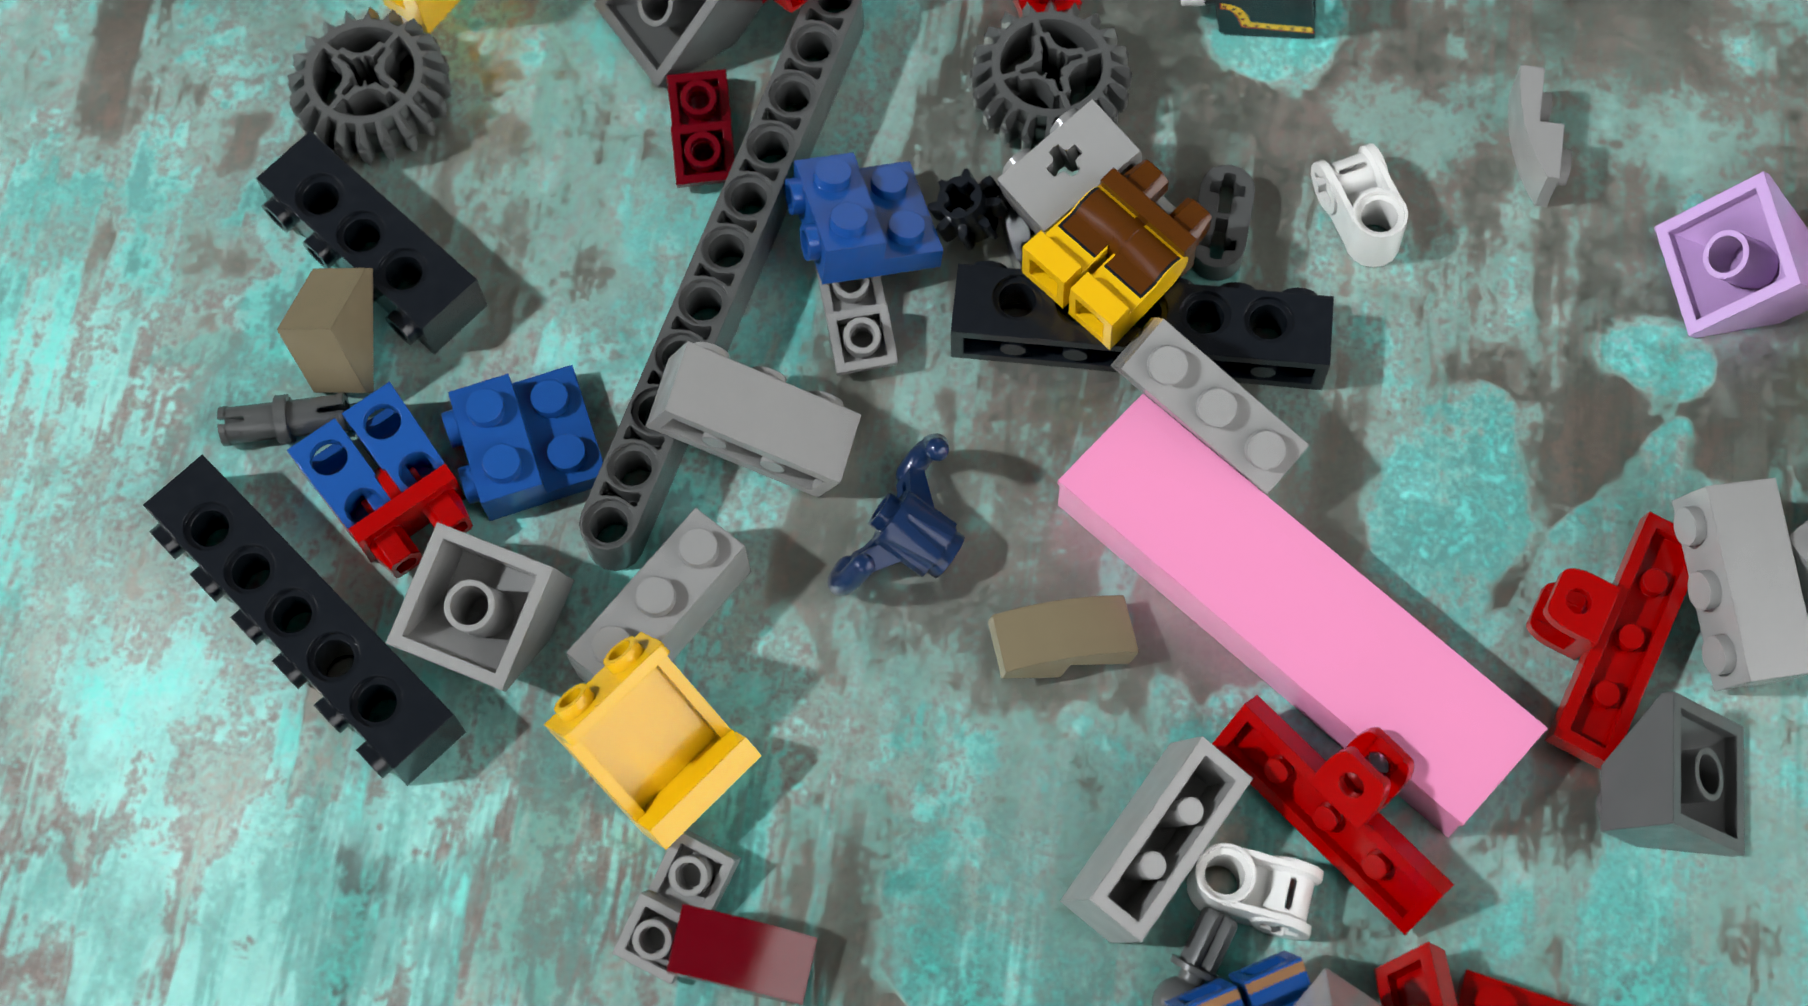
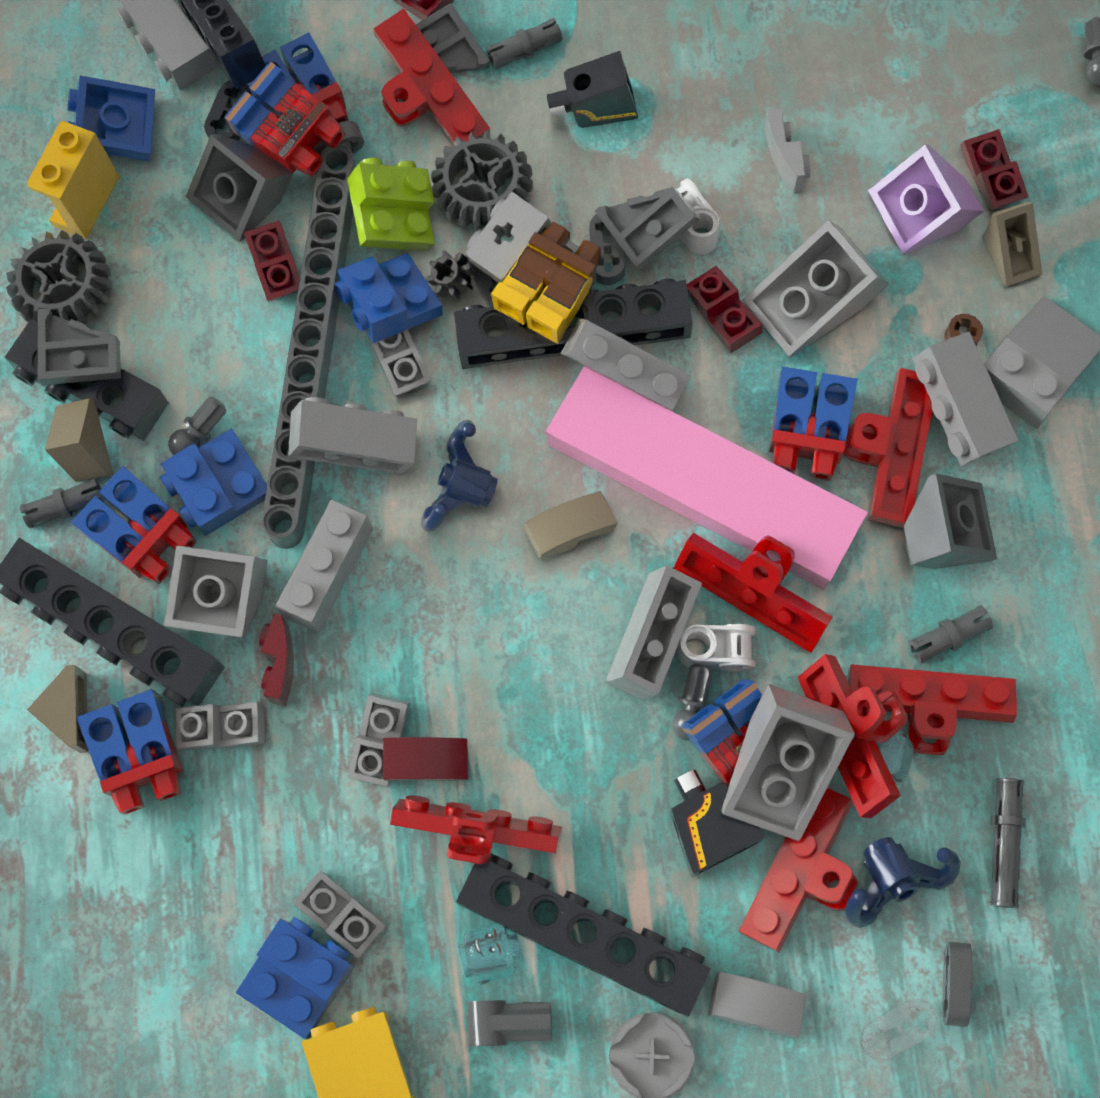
camera: 10 degrees left, 5 degrees up
yellow panel [544,632,762,850] -> none
none -> dark tan slope [27,665,88,753]
none -> dark grey wing [38,309,121,385]
none -> blue hips [77,689,183,815]
none -> dark grey axle [168,397,226,456]
none -> light grey slope [175,702,265,750]
none -> dark red slope [259,613,294,707]
none -> lime plate [347,157,435,251]
none -> dark grey wing [595,187,700,269]
none -> dark red slope [686,265,763,353]
none -> light grey slope [743,220,889,358]
none -> blue hips [769,366,858,481]
none -> dark grey pin [908,605,993,664]
none -> reddish brown bush [944,314,983,346]

